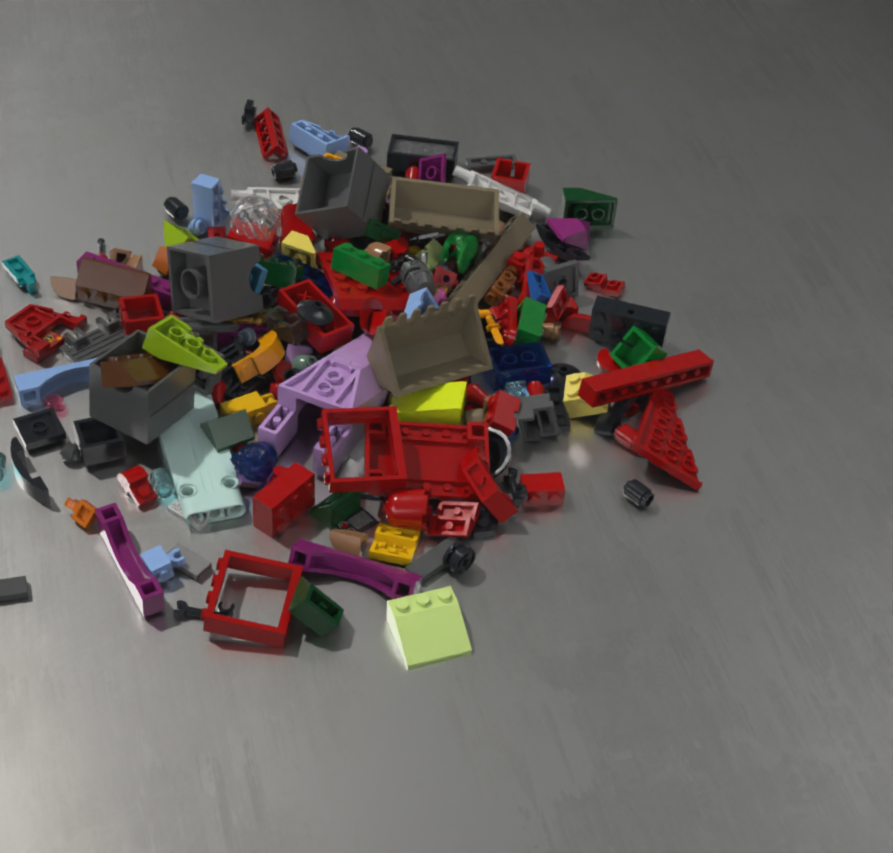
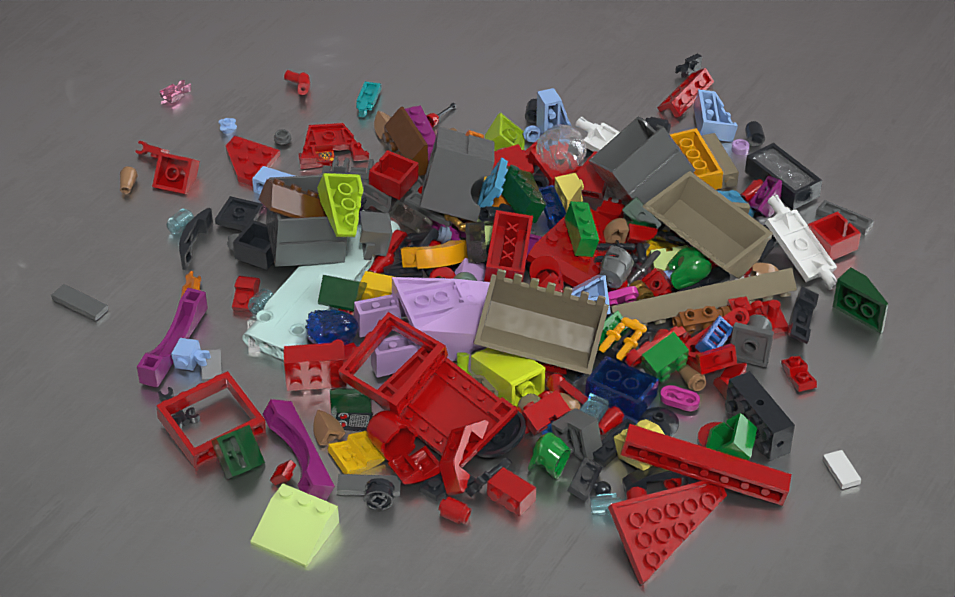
camera: 50 degrees right, 0 degrees up
medium nougat brick [108,248,132,264] -> none
black dish [296,299,334,325] -> none
magenta slope [546,218,590,249] -> none
black brick [623,479,655,508] -> none
none -> red plate [270,459,296,486]
none -> red brick [438,497,472,524]
none -> green helmet [528,433,571,480]
none -> red tile [559,379,592,408]
none -> black plate [567,457,612,501]
none -> clear light blue brick [590,493,621,516]
none -> dark pink plate [660,385,700,411]
none -> white tile [822,450,861,489]

